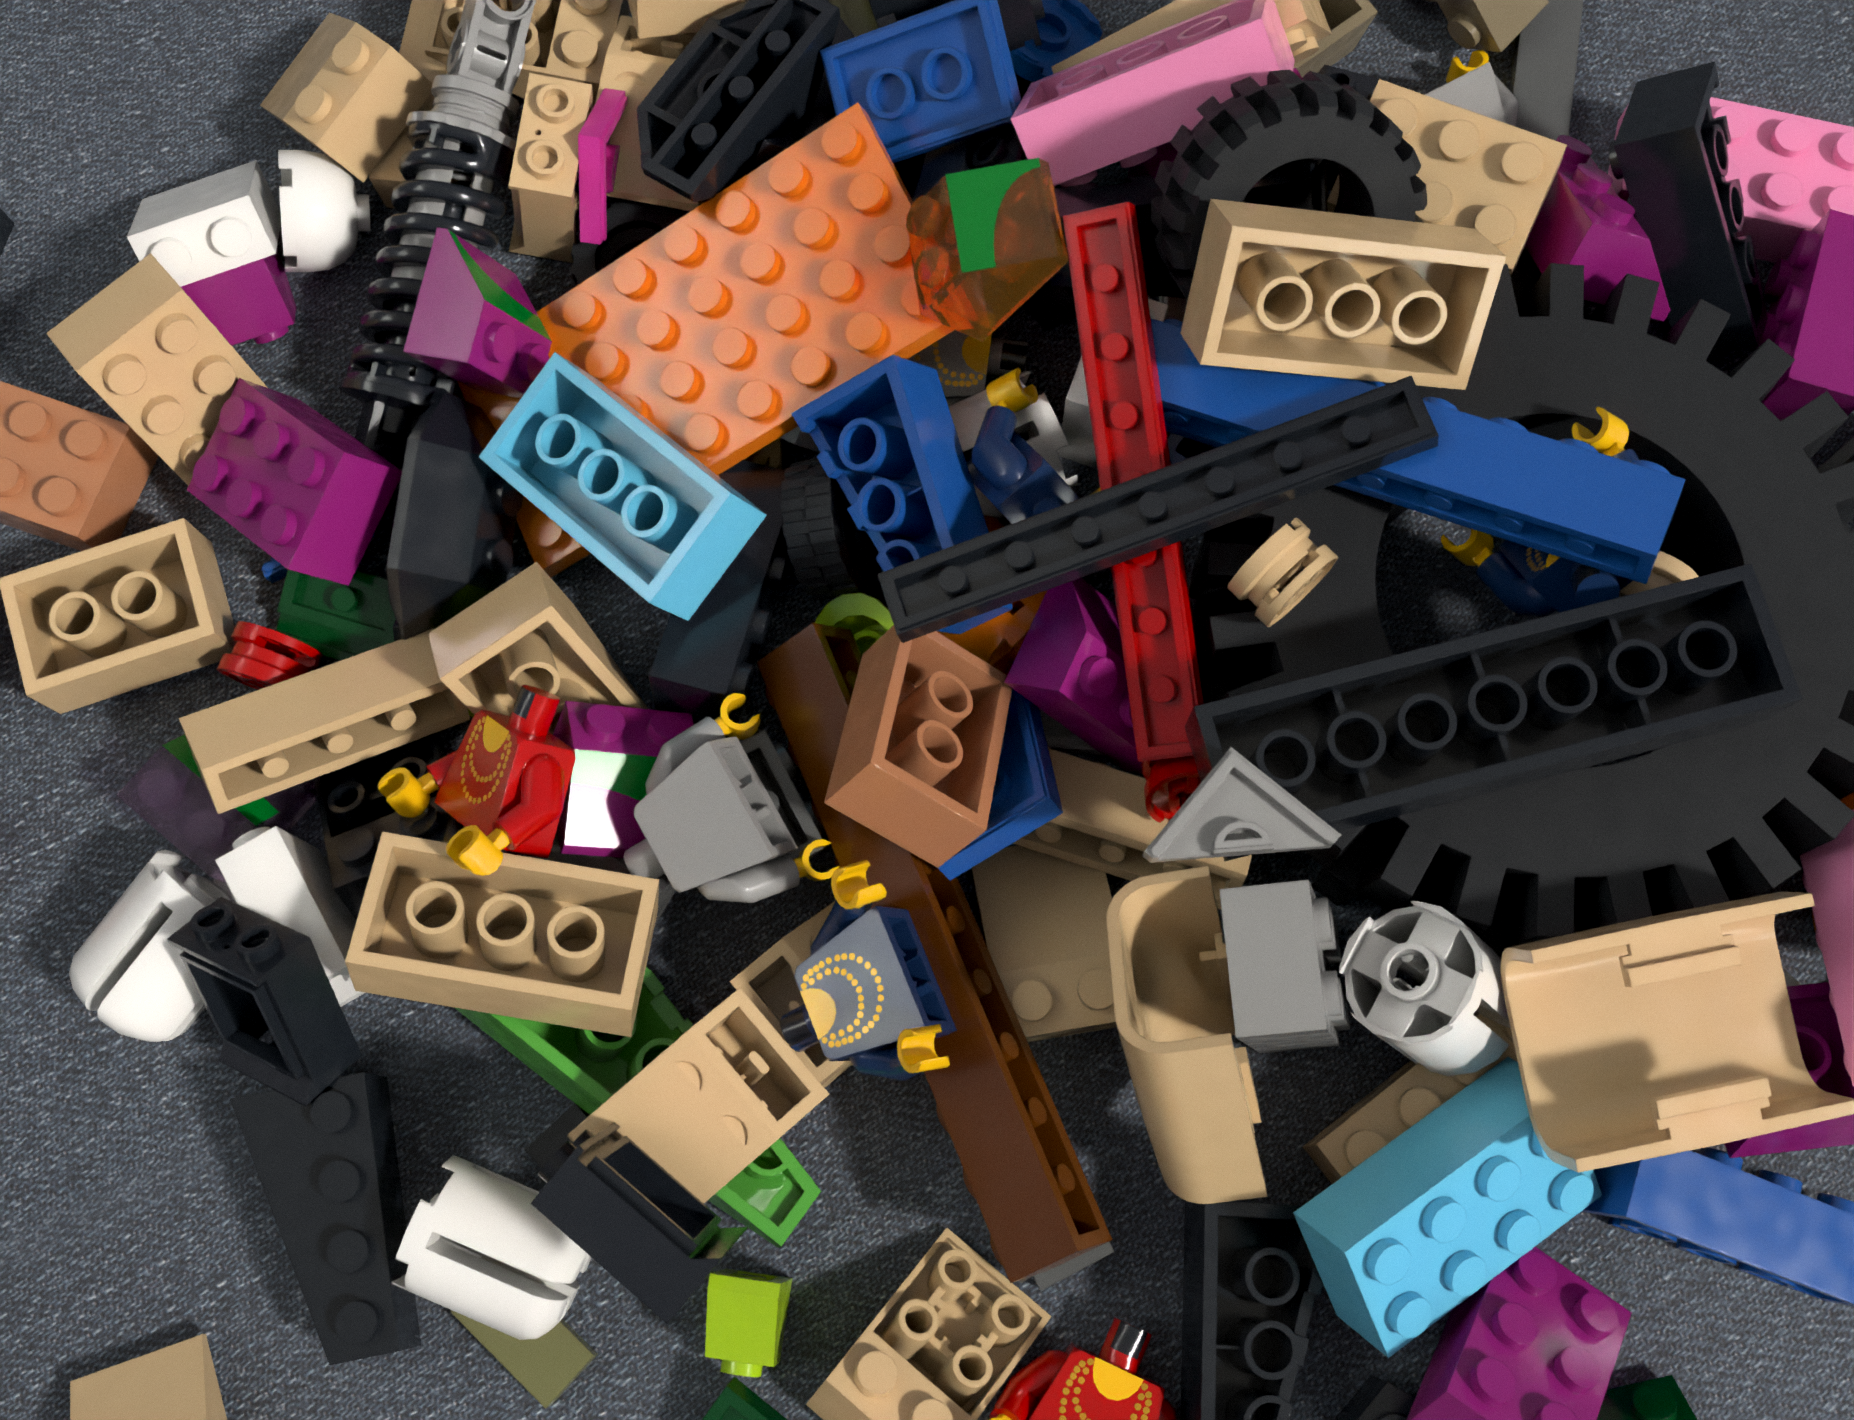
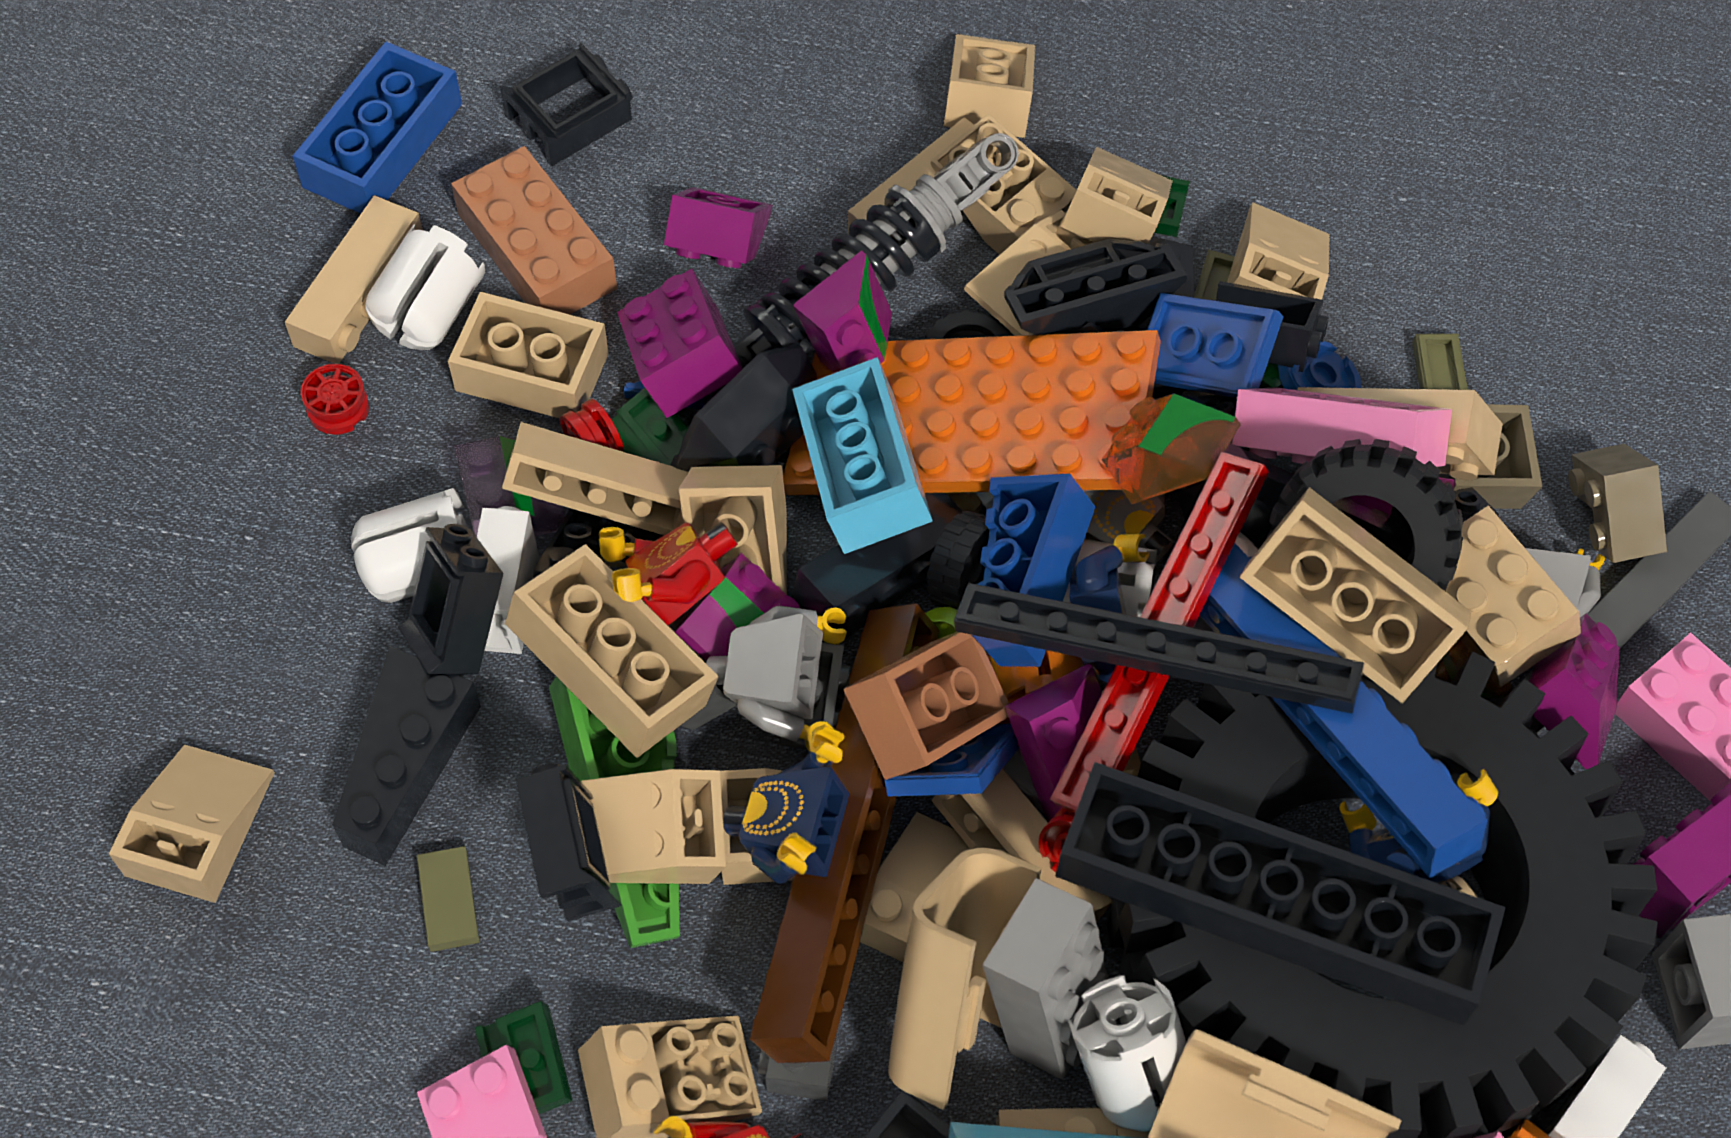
camera: 30 degrees right, 15 degrees down
tan brick [46,253,268,486] -> none
white brick [127,160,281,287] -> none
tan slope [260,12,432,183] -> none
white cylinder [278,150,370,272] -> none
white cylinder [392,1155,591,1340] -> none
tan window [508,73,593,263] -> none
dark pink tile [578,88,628,245] -> none
lime slope [705,1268,792,1377] -> none
light grey tile [1142,747,1341,863] -> none
tan wheel [1227,517,1338,627] -> none
black wedge [1609,62,1766,355] -> none

